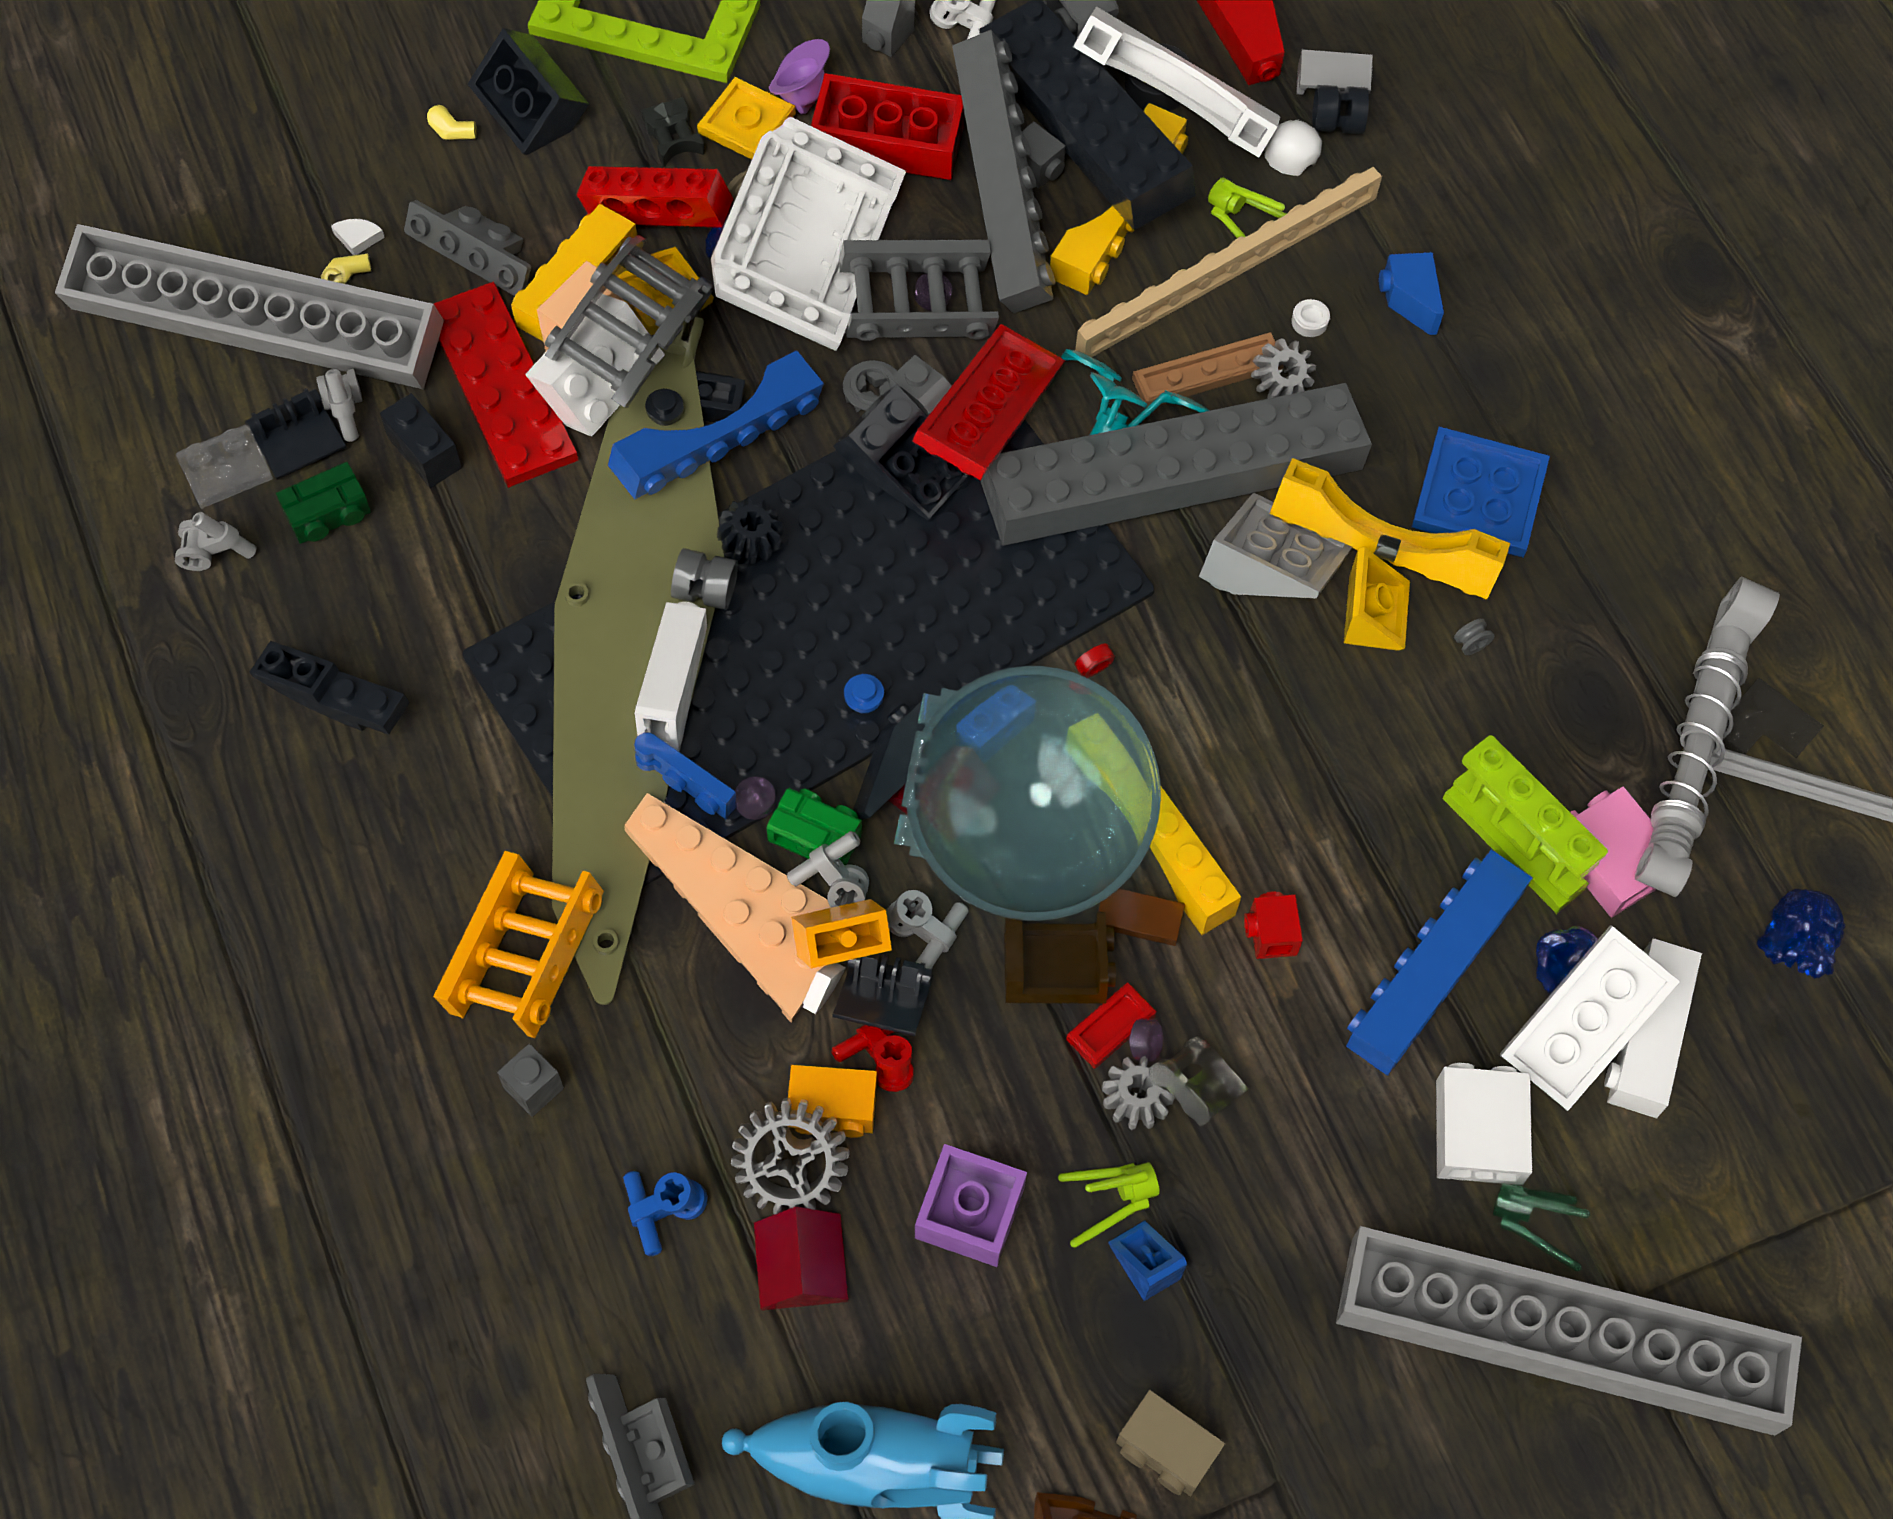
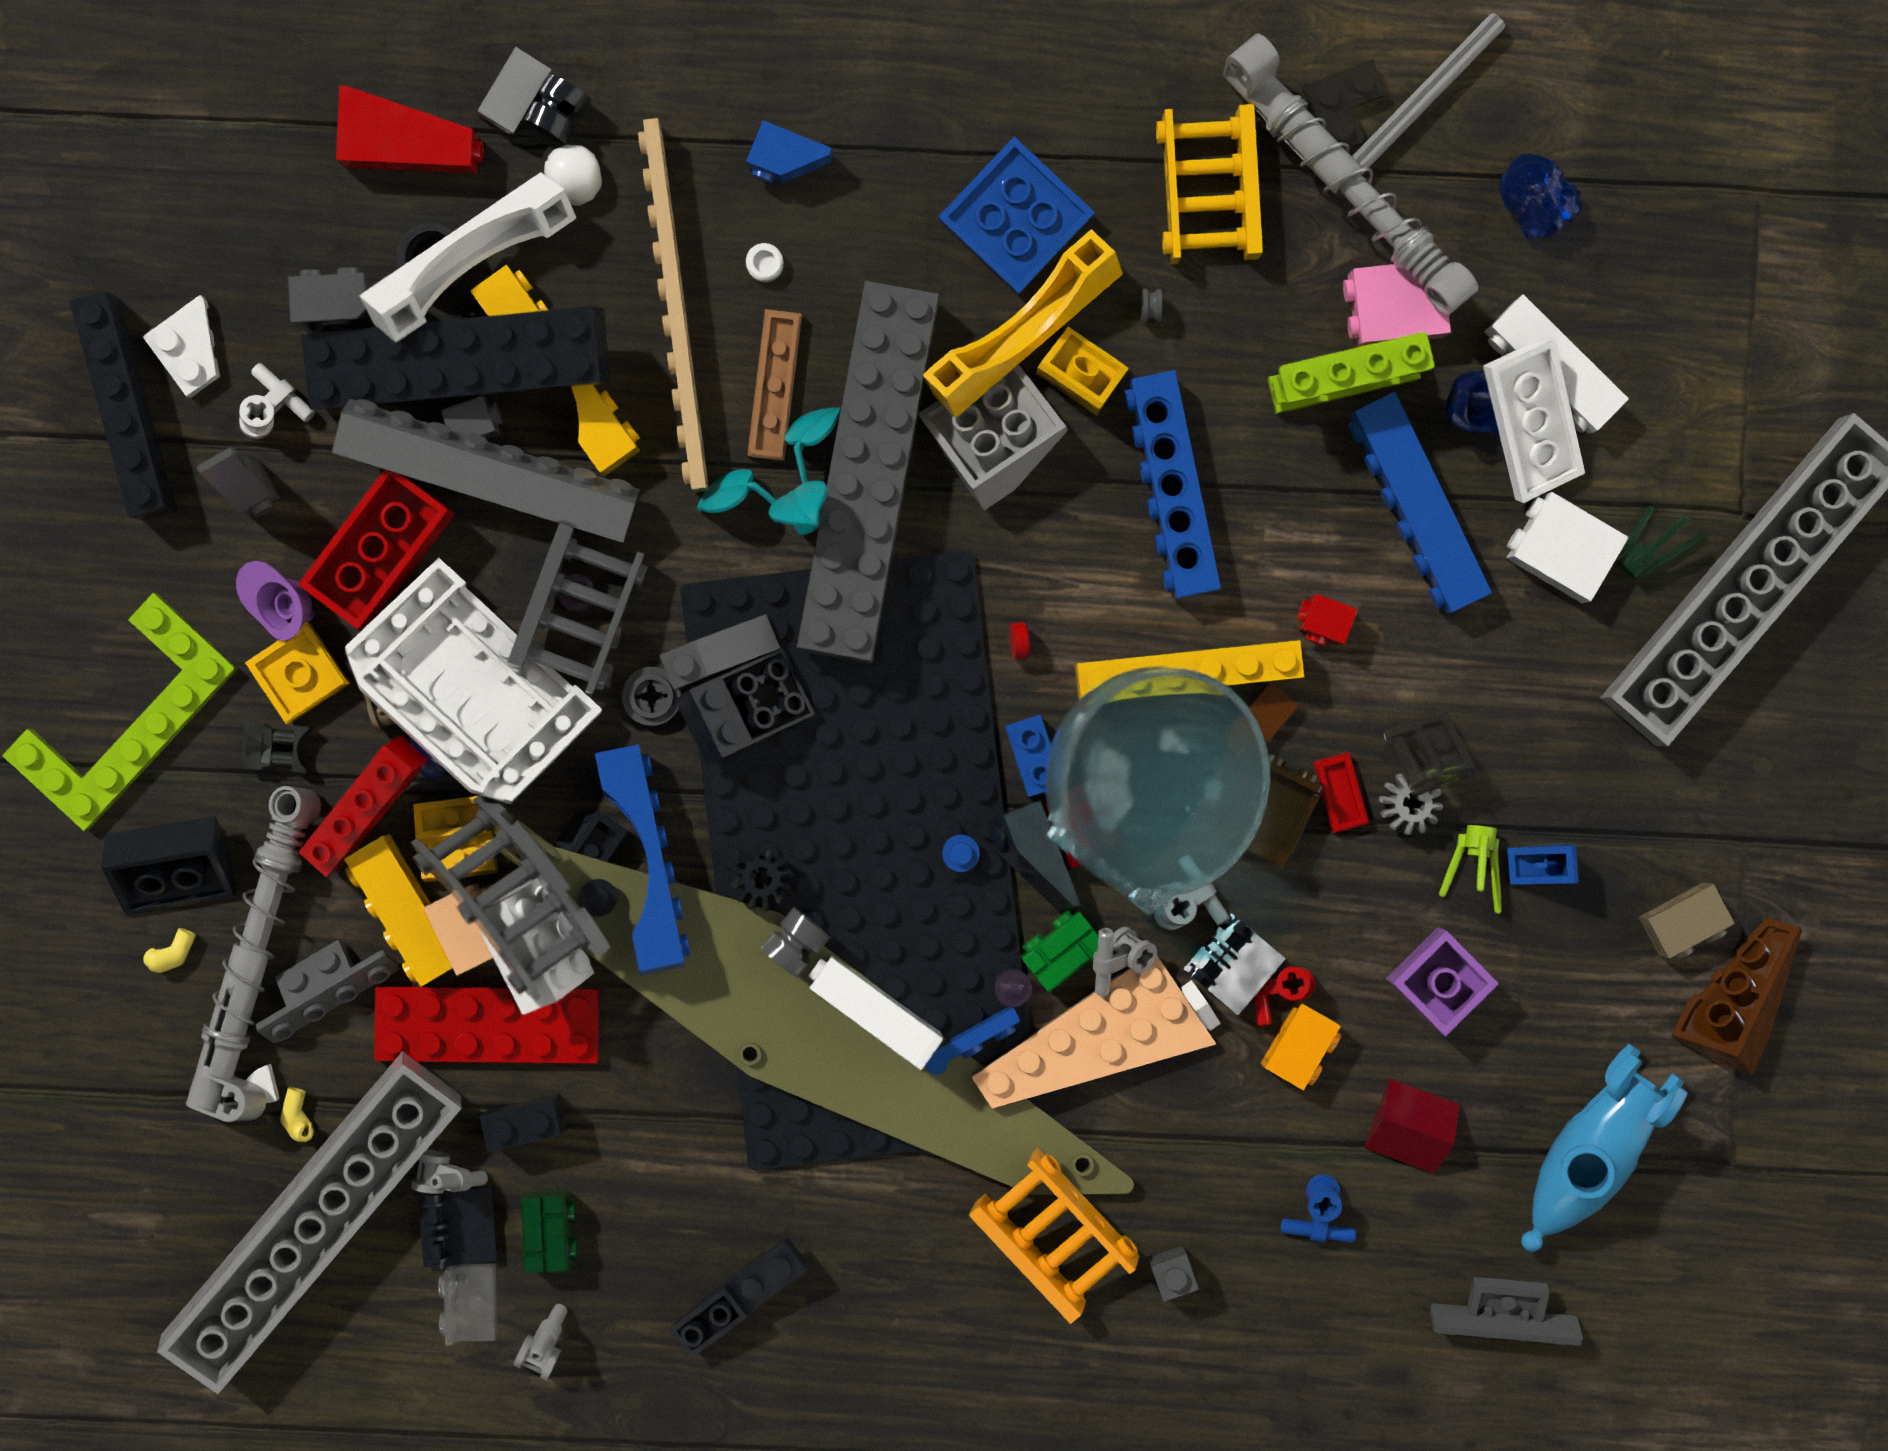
camera: 60 degrees left, 25 degrees up
light grey gear [731,1098,850,1215] -> none
light orange brick [791,899,892,969] -> none
red plate [912,324,1065,480] -> none
clear purple tile [1129,1018,1163,1062] -> none
lime plant [1208,177,1286,238] -> none
light grey gear [1251,339,1316,399] -> none
pearl dark grey hand [1374,535,1401,562] -> none
none -> light grey piece [186,786,321,1122]
none -> blue brick [1124,370,1221,600]
none -> yellow fence [1156,104,1263,264]

